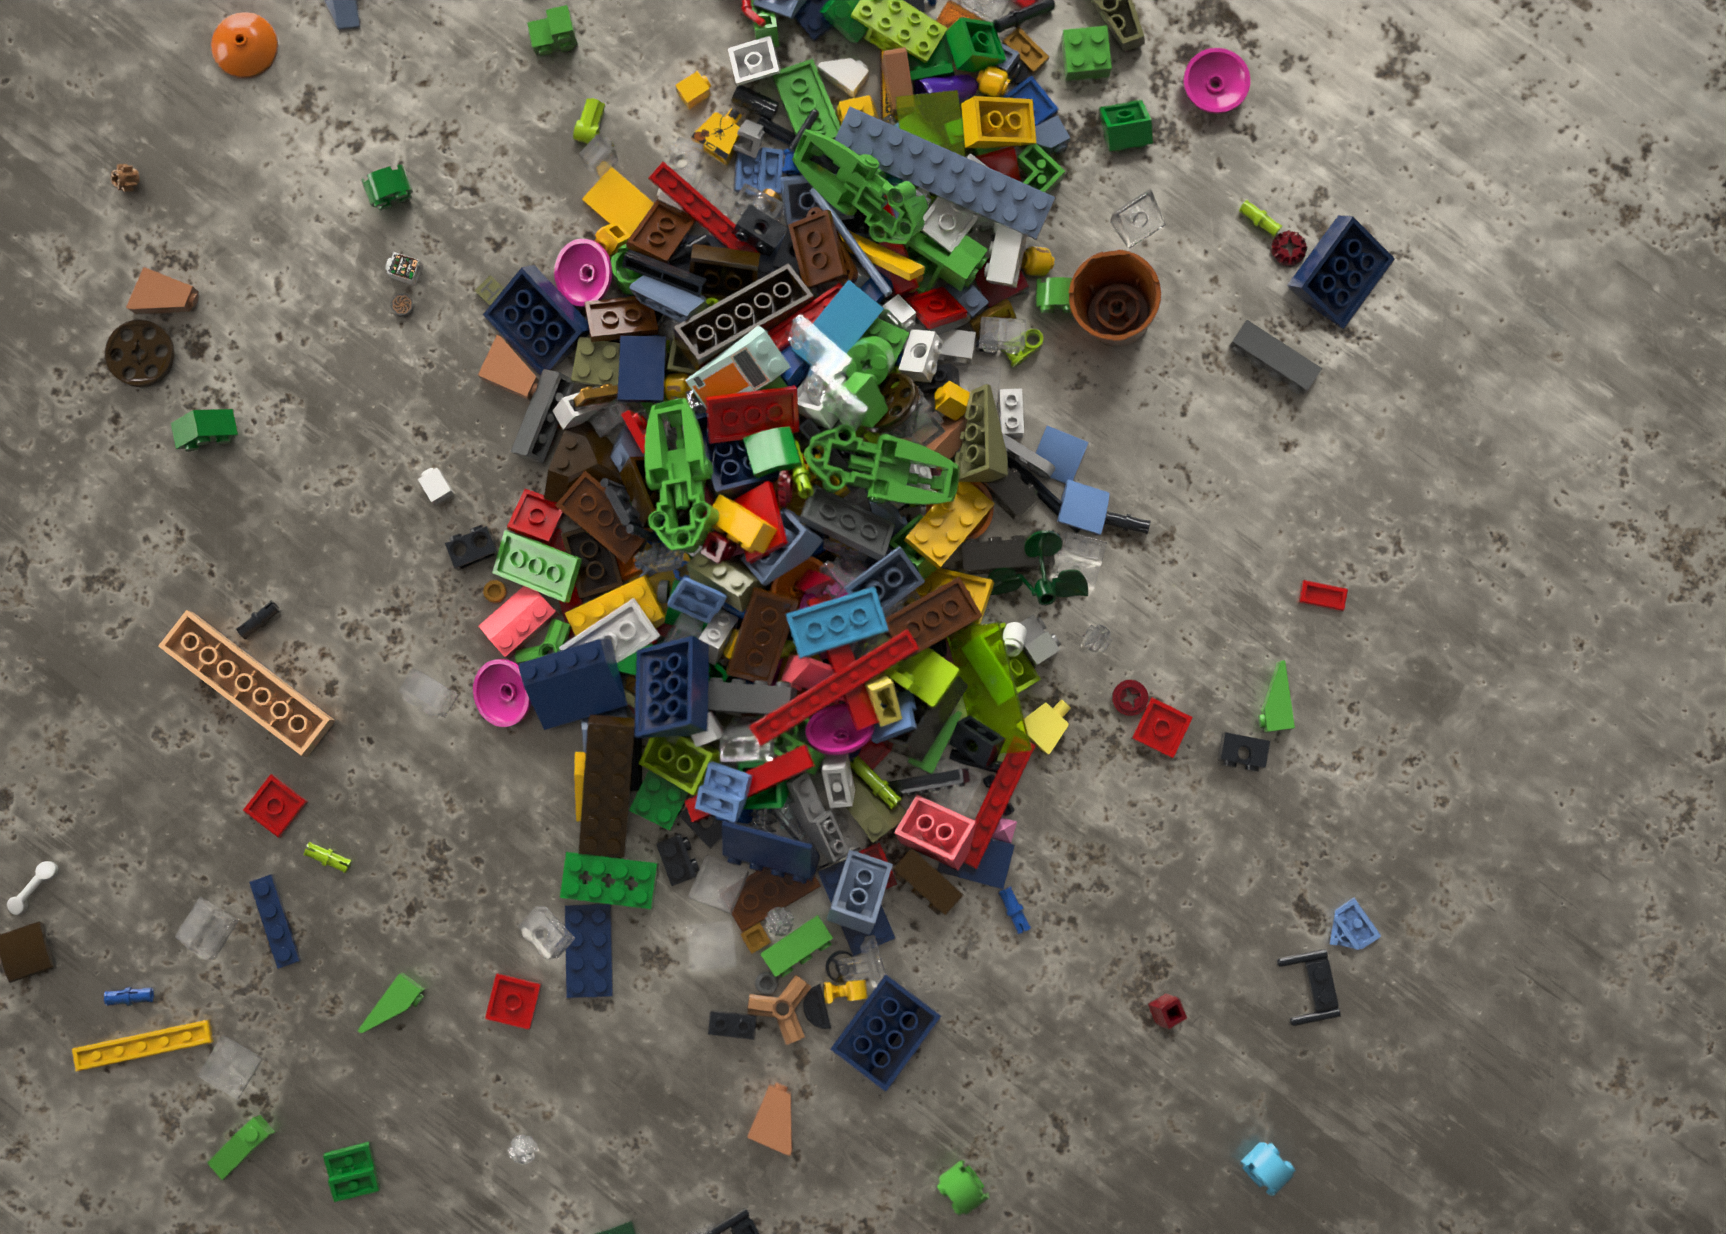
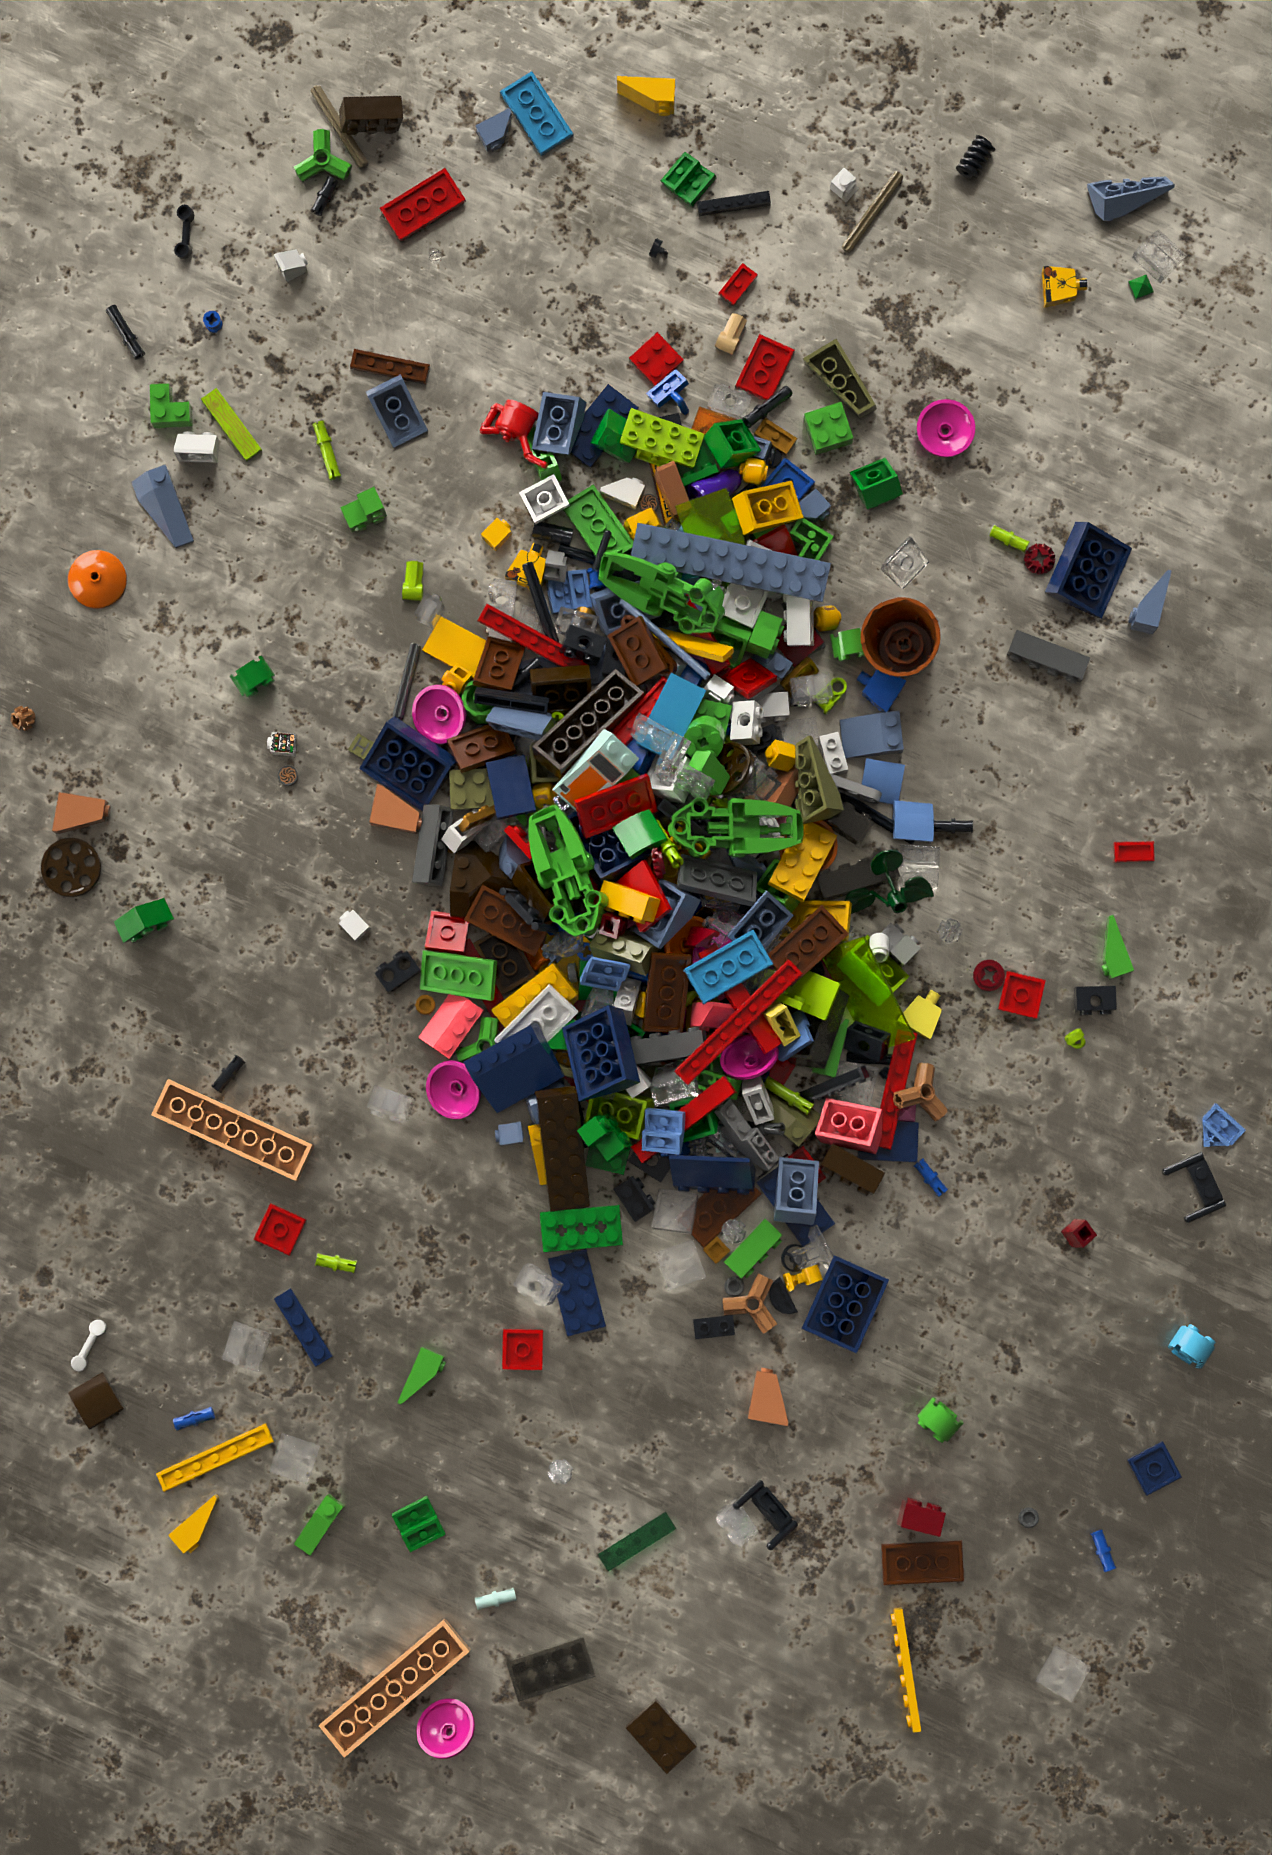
camera: 10 degrees left, 0 degrees up
none -> yellow slope [168,1494,219,1554]
none -> dark grey axle [393,643,421,719]
none -> sand blue slope [495,1122,525,1146]
none -> black axle [522,562,560,643]
none -> green brick [577,1114,632,1161]
none -> tile [639,494,659,511]
none -> dark grey pin [747,1121,785,1136]
none -> sand blue slope [840,711,904,759]
none -> blue torso [856,670,906,712]
none -> medium nougat piece [893,1063,948,1121]
none -> lime tile [1064,1028,1086,1049]
none -> sand blue slope [1128,570,1171,635]

